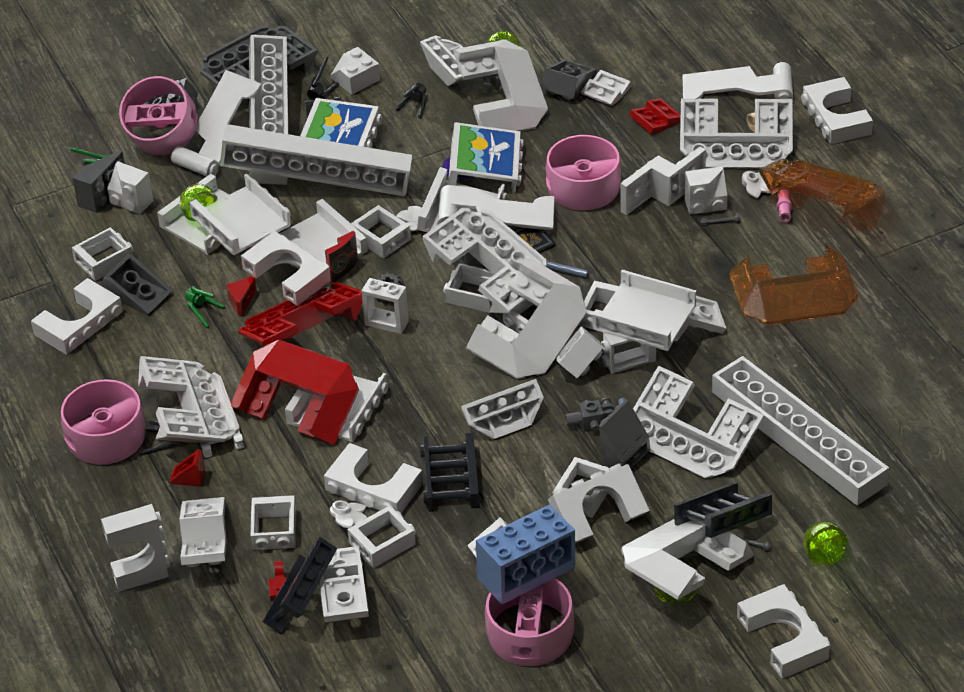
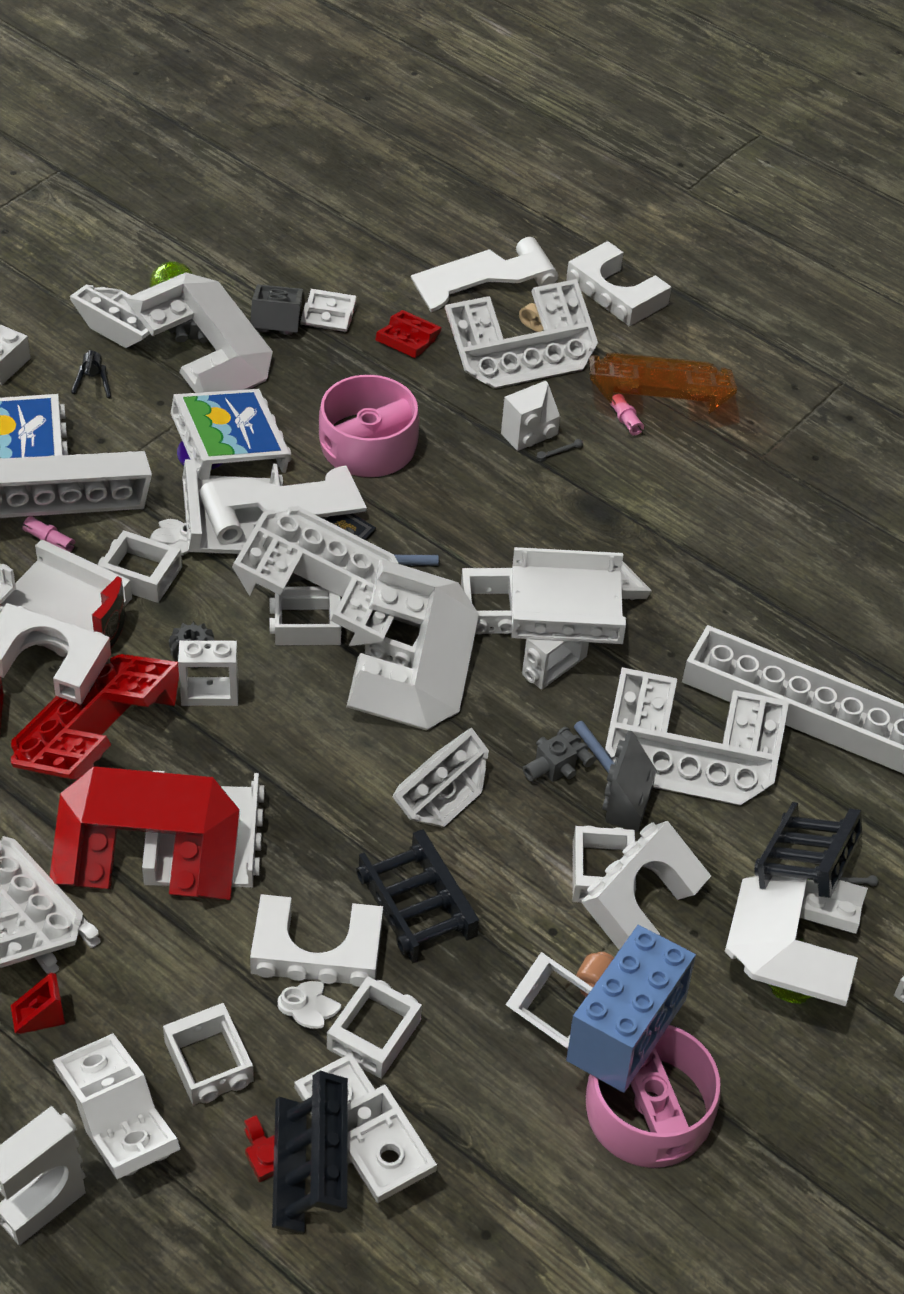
camera: 30 degrees left, 5 degrees up
white slope [556,326,603,378] -> none
white bracket [620,147,706,215] -> none
clear orange slope [729,244,858,325] -> none
white plate [742,171,776,198] -> none
none -> bright pink pin [22,516,75,552]

